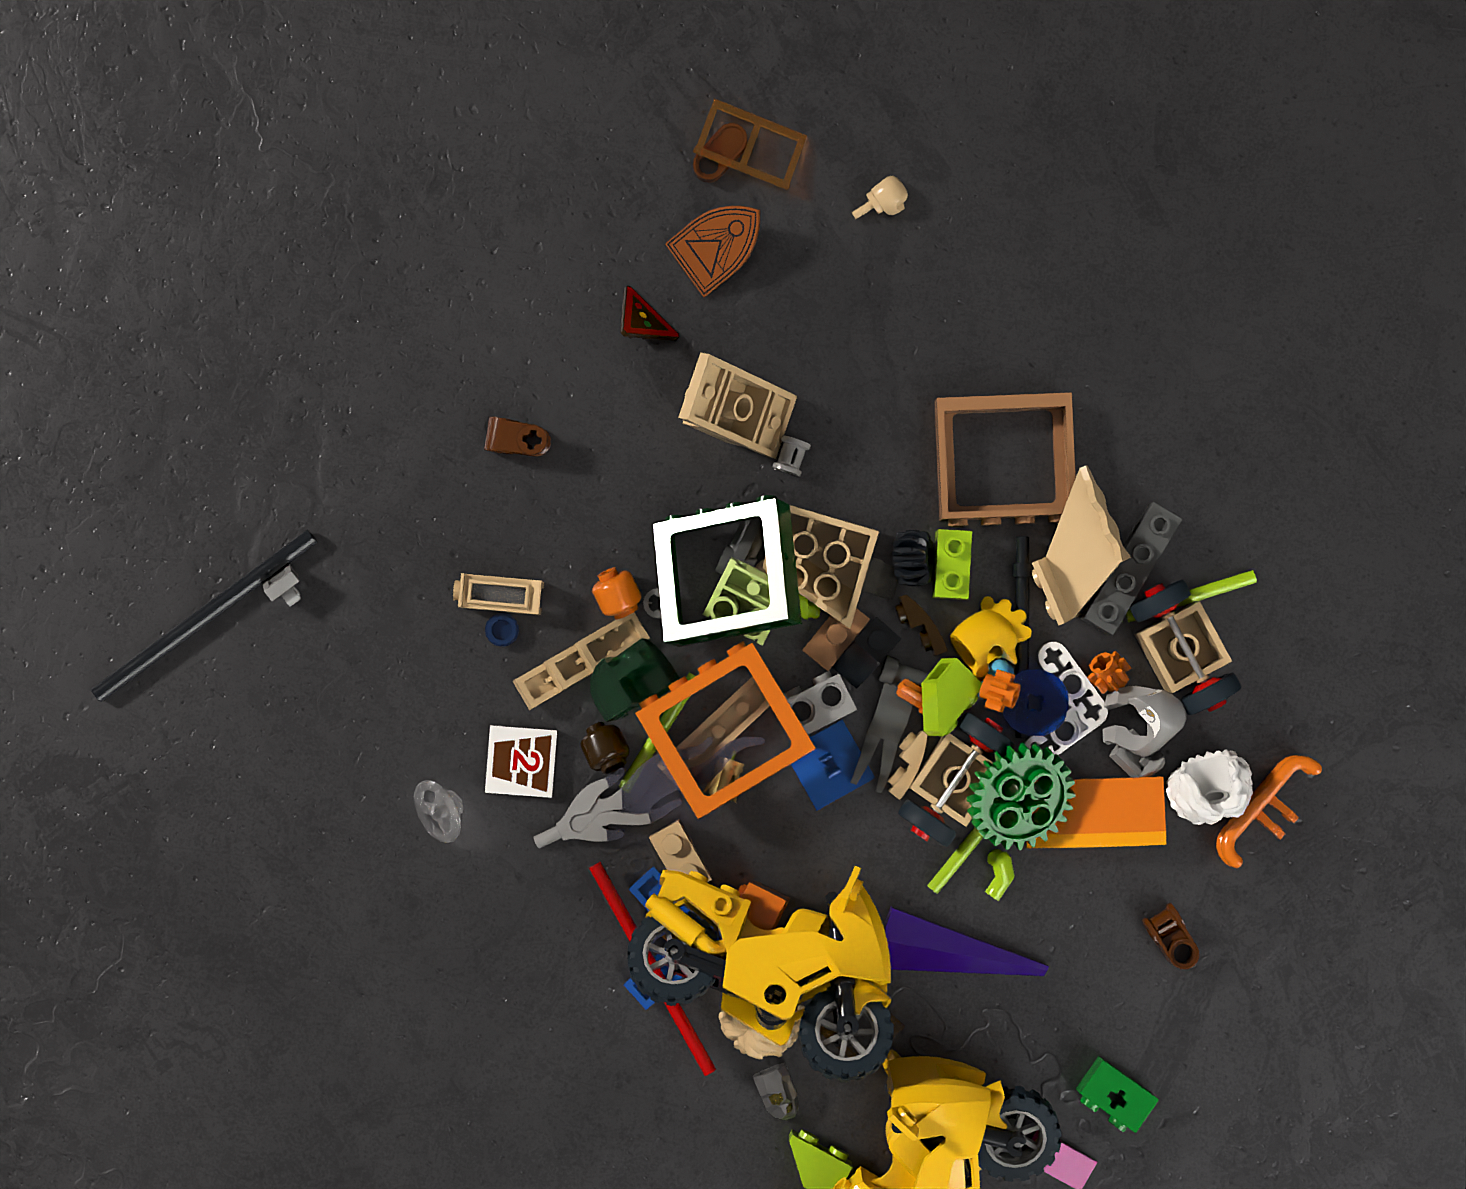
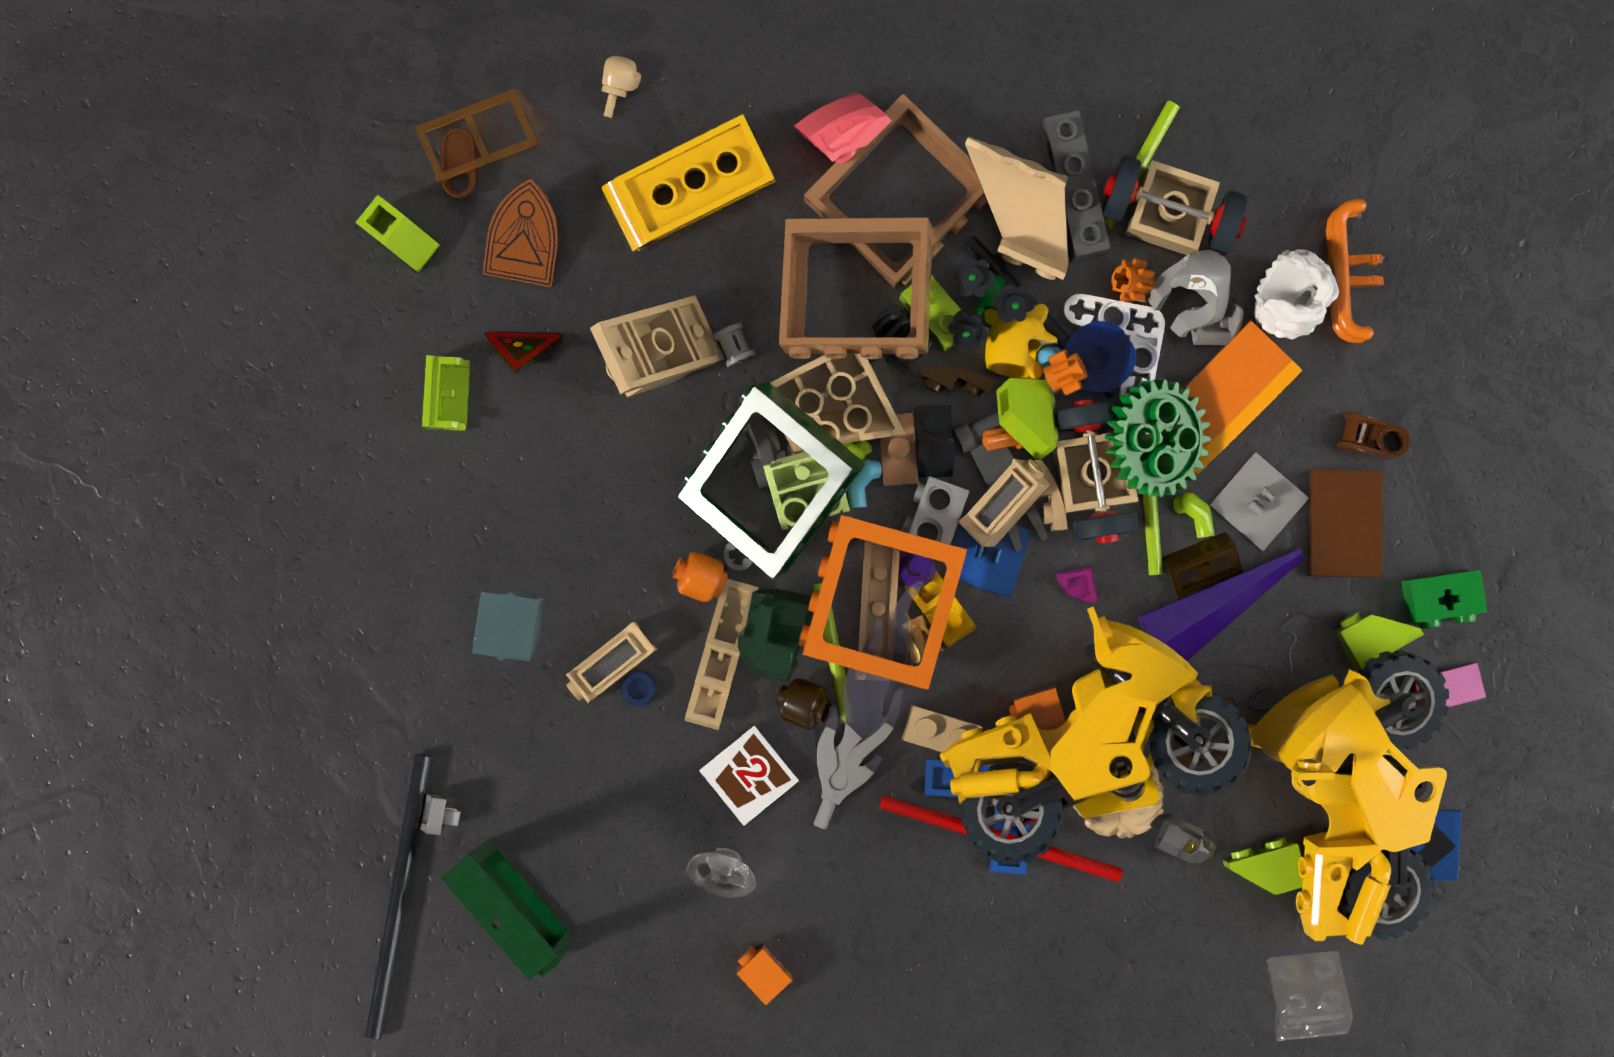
camera: 50 degrees left, 0 degrees up
reddish brown piece [484,416,551,457] -> none
none -> lime slope [355,195,440,273]
none -> lime hinge [422,355,471,431]
none -> dark green piece [441,839,573,981]
none -> clear light blue piece [472,592,539,661]
none -> yellow hinge [601,114,775,252]
none -> orange brick [736,944,792,1005]
none -> medium nougat piece [779,218,933,359]
none -> coral slope [794,92,892,164]
none -> medium azure arm [848,459,882,509]
none -> dark purple tile [899,553,936,588]
none -> yellow slope [904,571,977,648]
none -> black plant [948,257,1035,348]
none -> tan window [958,459,1050,547]
none -> magenta tile [1056,567,1099,602]
none -> dark brown slope [1162,532,1243,598]
none -> light grey piece [1209,452,1309,551]
none -> reddish brown tile [1309,470,1383,577]
none -> lime slope [1333,612,1424,670]

